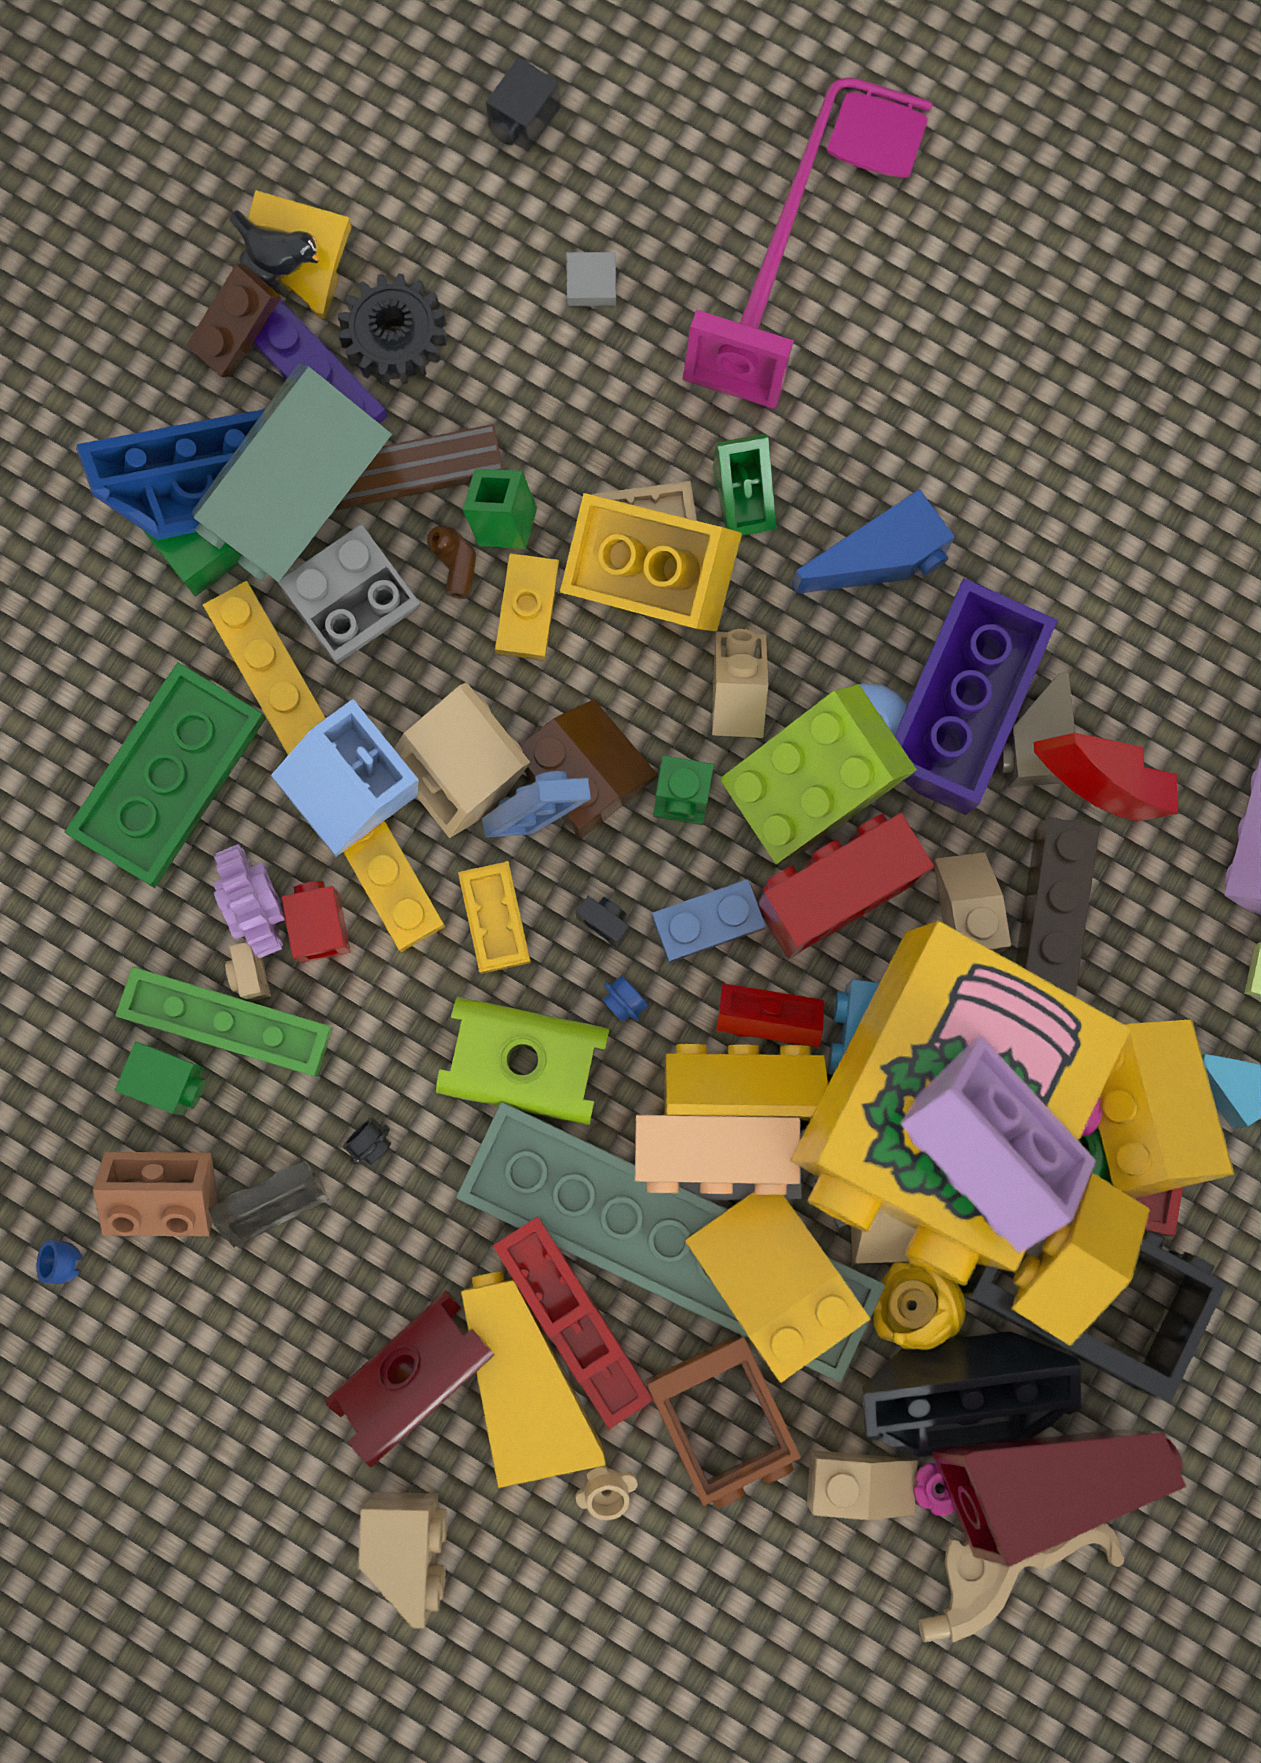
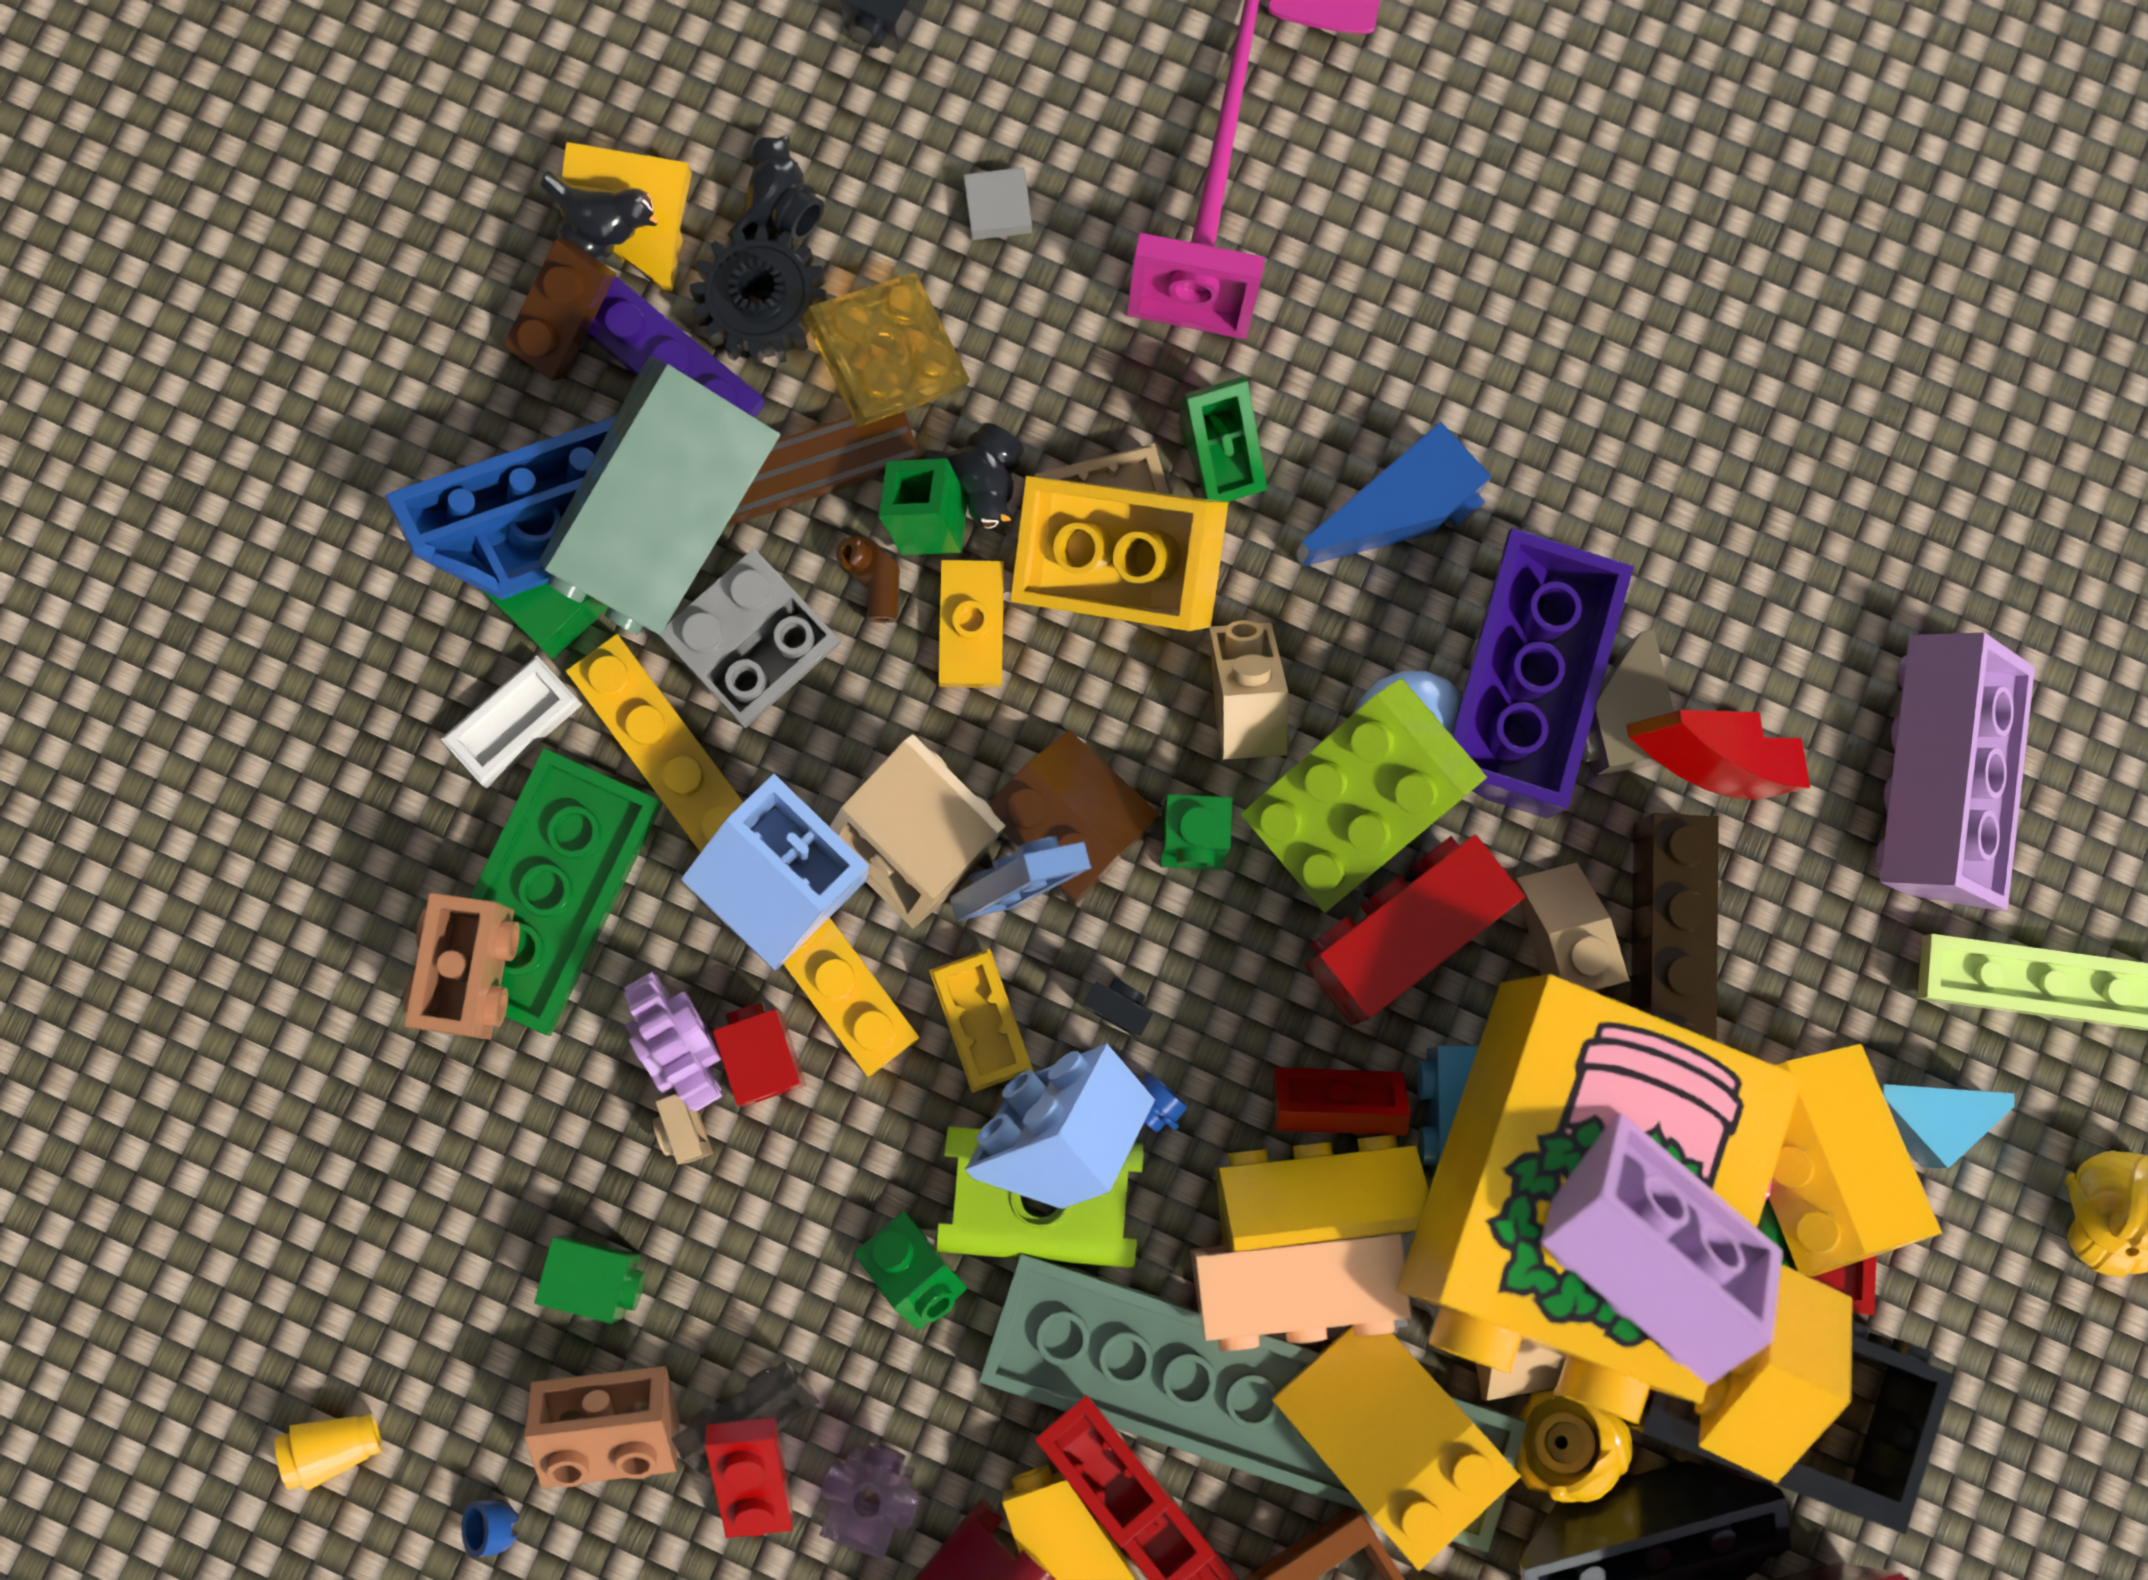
camera: 10 degrees left, 0 degrees up
bright green plate [115,967,333,1077] -> none
black plate [343,1117,391,1165] -> none
medium blue plate [651,879,766,963] -> none
none -> nougat brick [404,893,520,1040]
none -> white tile [440,655,583,788]
none -> red plate [705,1417,793,1538]
none -> black animal [727,135,824,242]
none -> clear yellow plate [803,272,970,428]
none -> clear purple brick [819,1442,922,1559]
none -> green bracket [853,1210,967,1329]
none -> black animal [922,423,1024,529]
none -> light blue slope [965,1044,1155,1209]

